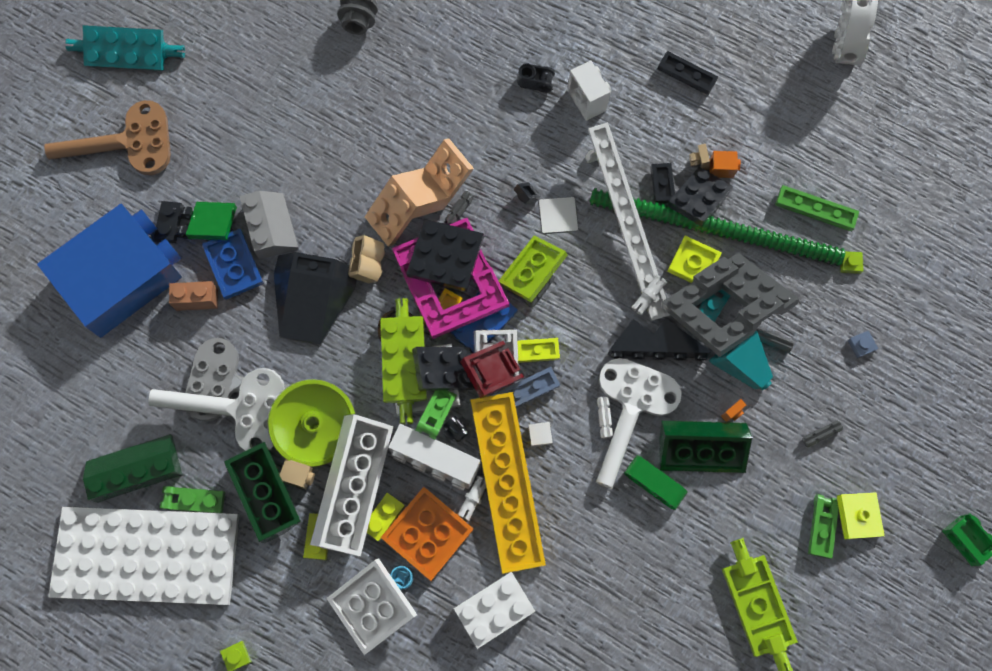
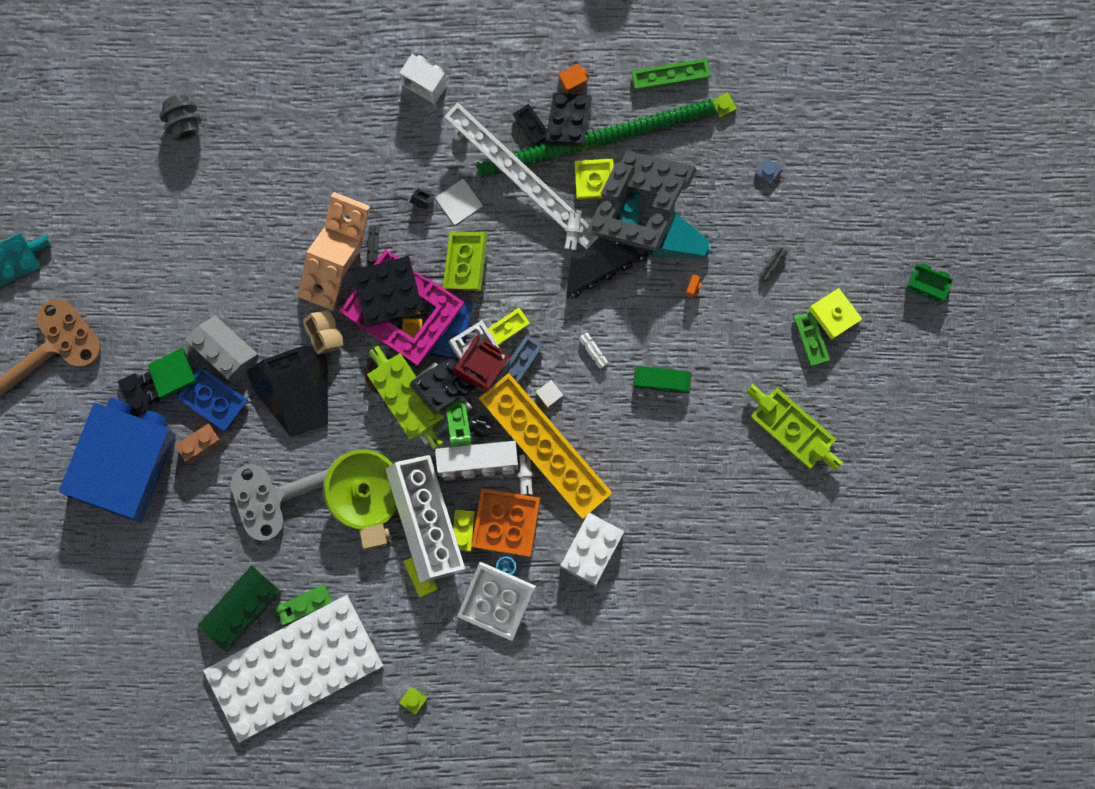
camera: 25 degrees left, 5 degrees up
white piece [148,368,285,451] -> none
dark green slope [224,442,301,544] -> none
black piece [517,63,555,93] -> none
white piece [596,358,681,489] -> none
black plate [657,51,718,95] -> none
dark green slope [659,420,752,473] -> none
tan tile [689,144,710,170] -> none
dark grey axle [756,328,794,353] -> none

